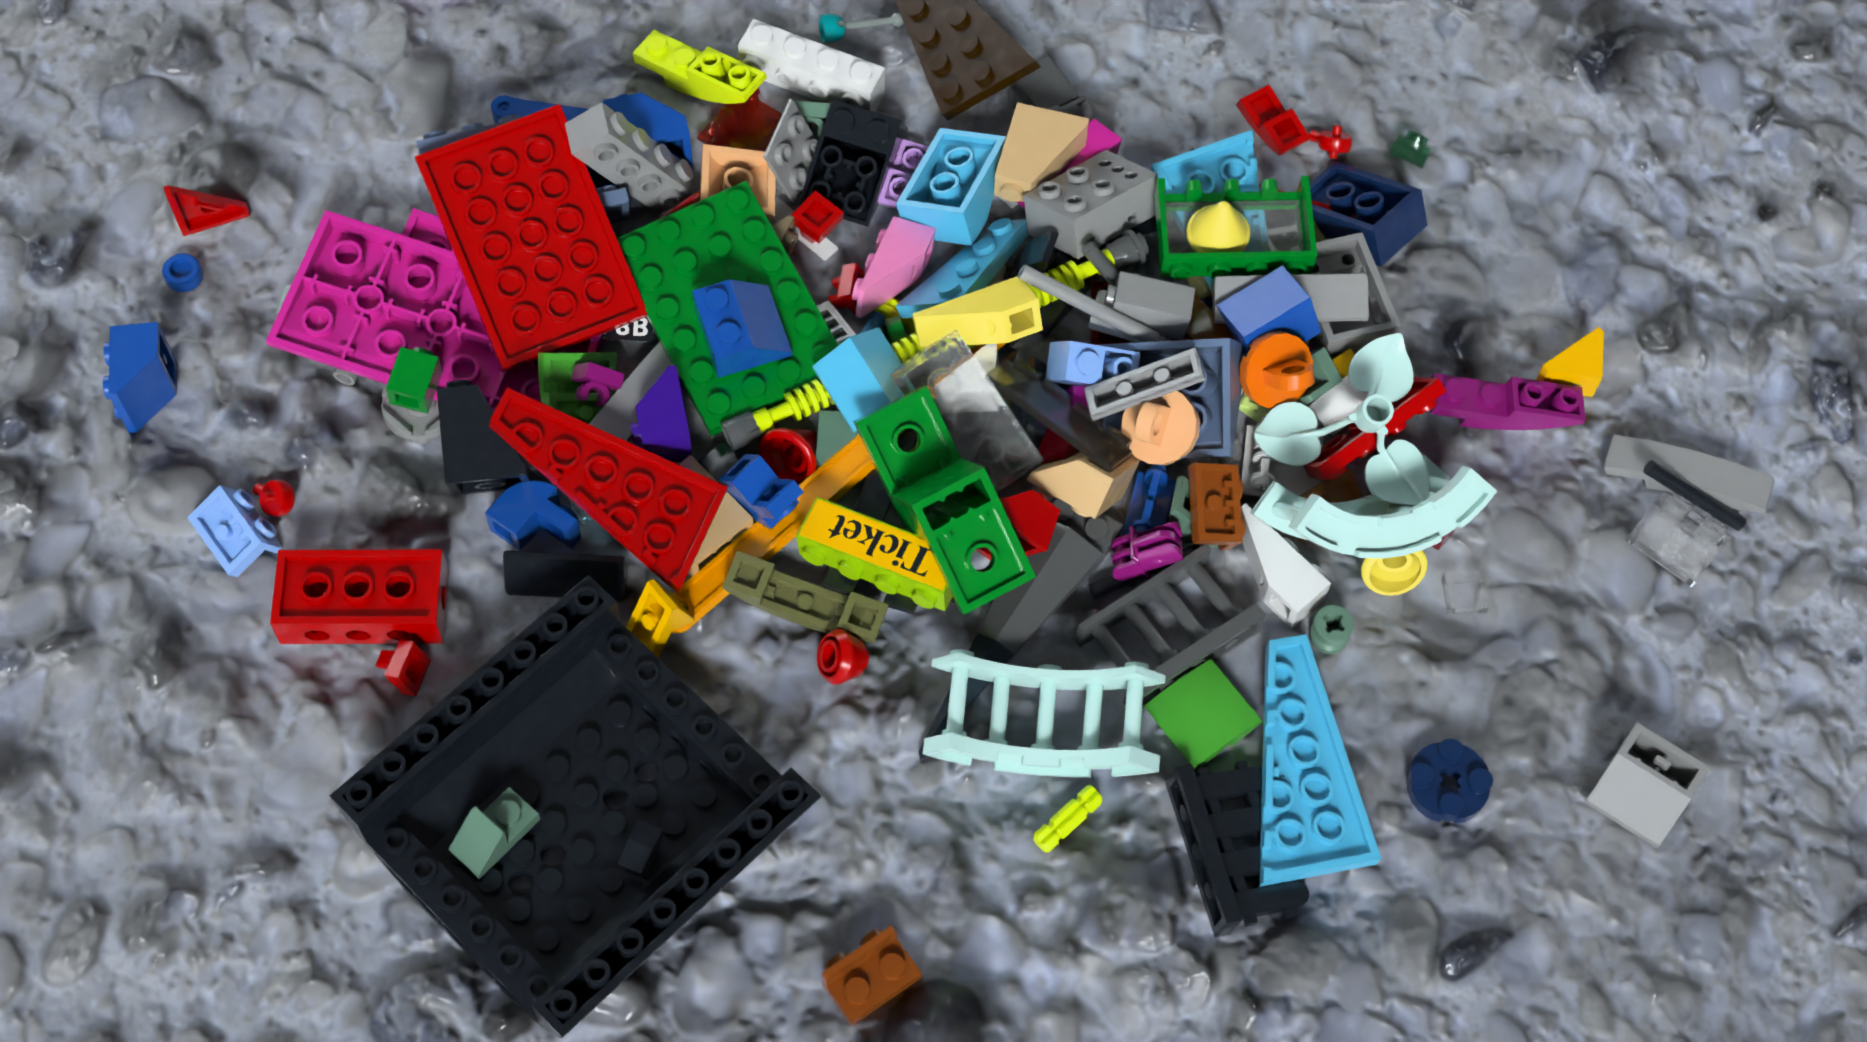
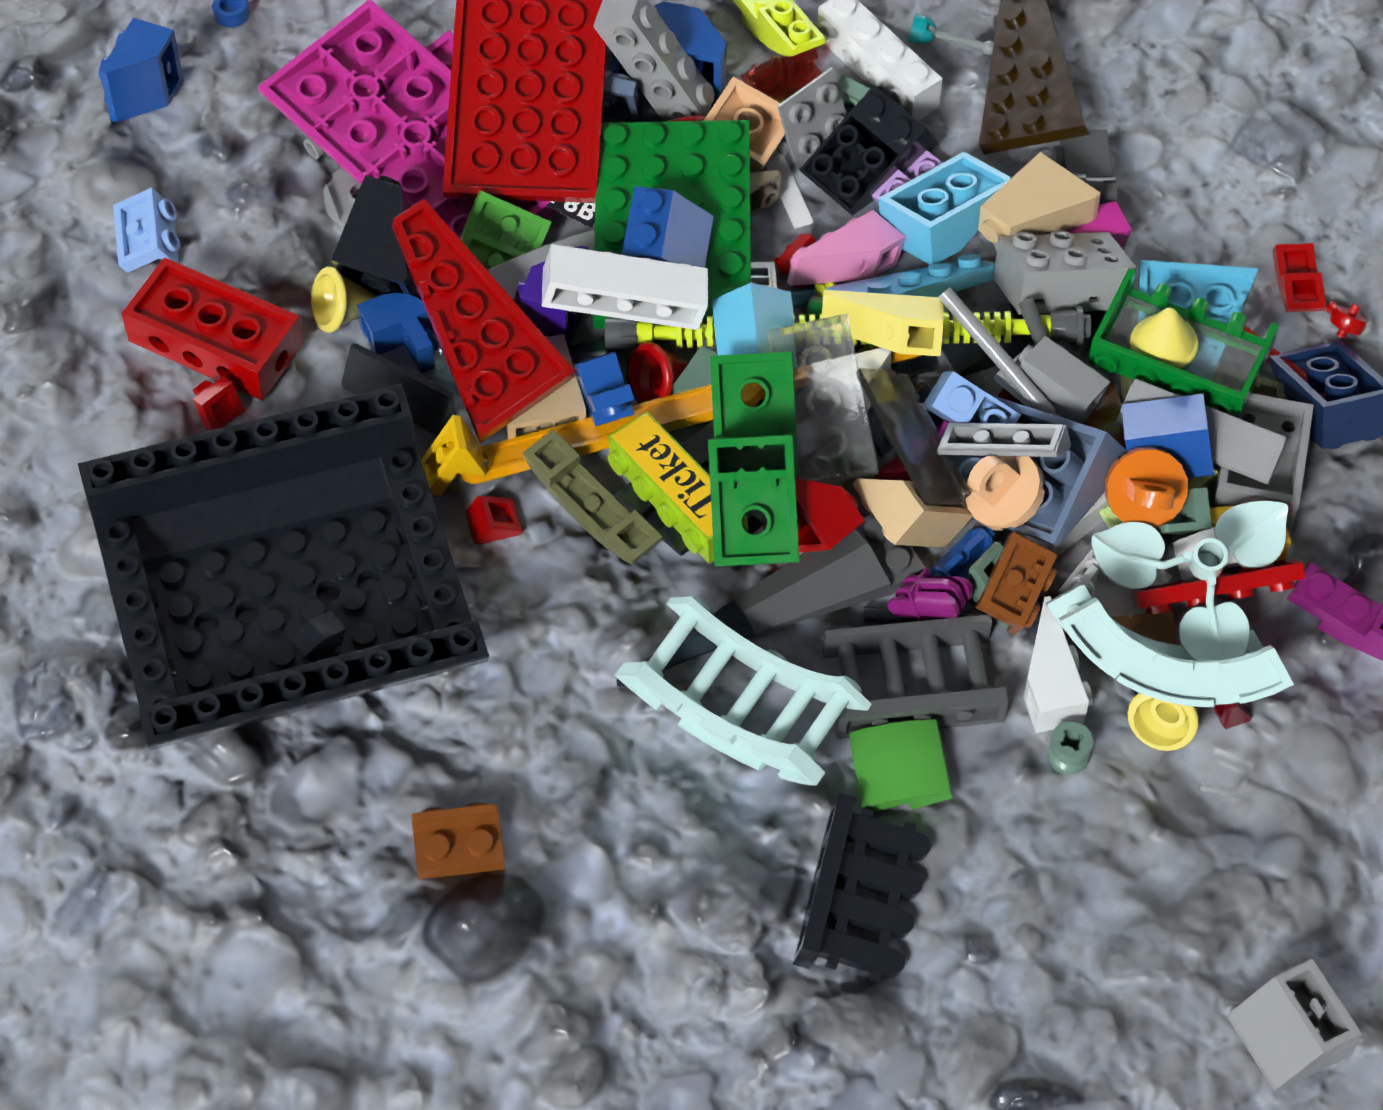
camera: 30 degrees right, 5 degrees down
red piece [253,479,295,517] -> none
green brick [386,347,442,414] -> none
sand green slope [448,787,540,879] -> none
magenta tile [571,362,625,407] -> none
red tile [791,191,844,244] -> none
red cone [817,629,869,685] -> none
black slope [1007,231,1059,280] -> none
neon yellow axle [1033,785,1103,853] -> none
medium azure wing [1259,634,1382,887] -> none
dark blue plate [1407,738,1493,824] -> none
none -> light yellow hat [311,266,377,333]
none -> red slope [465,495,523,544]
none -> white brick [542,244,708,330]

